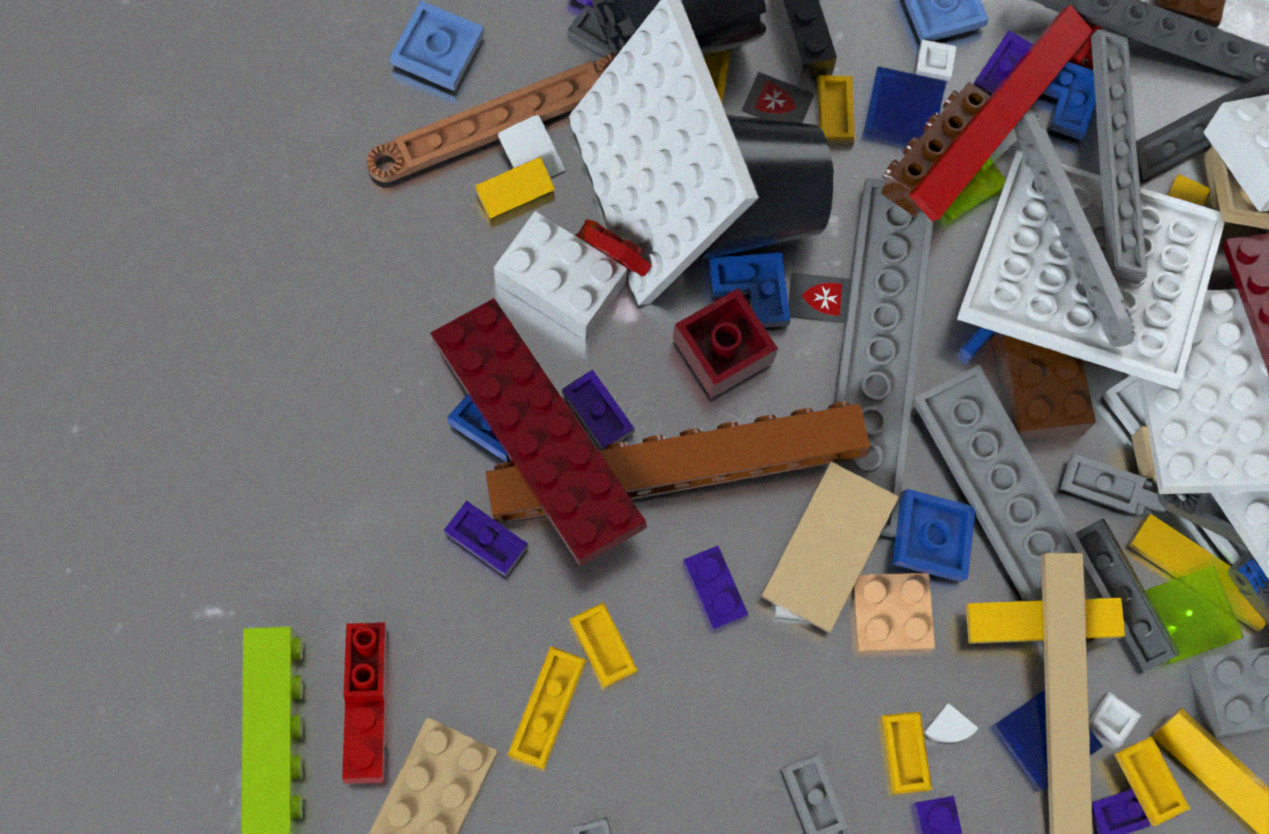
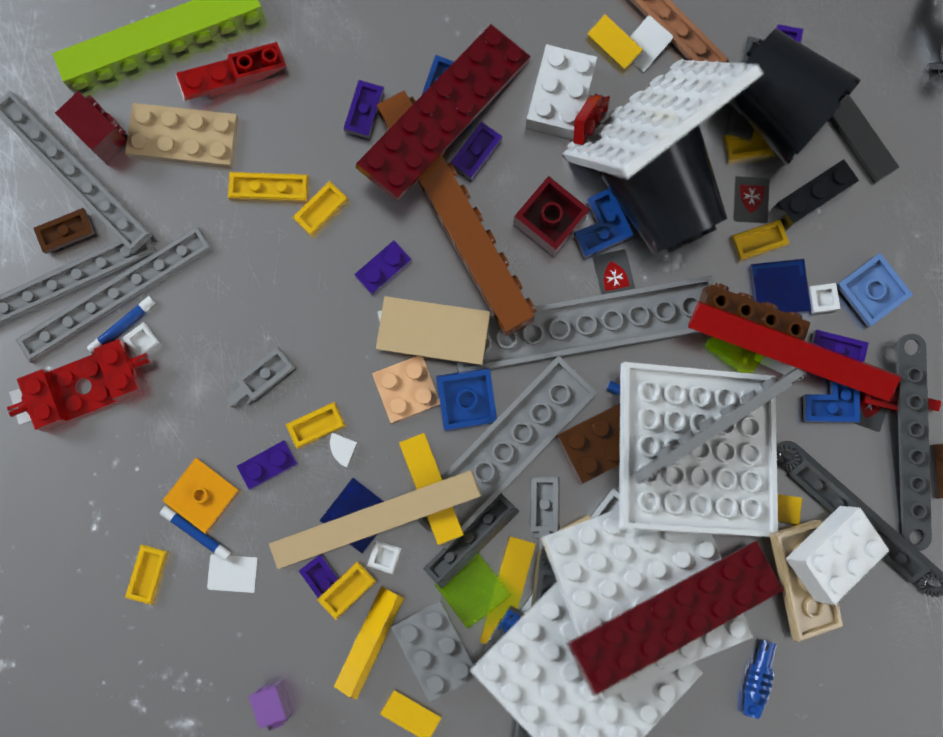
camera: 75 degrees right, 10 degrees up
light grey tile [1091,29,1147,283] -> none

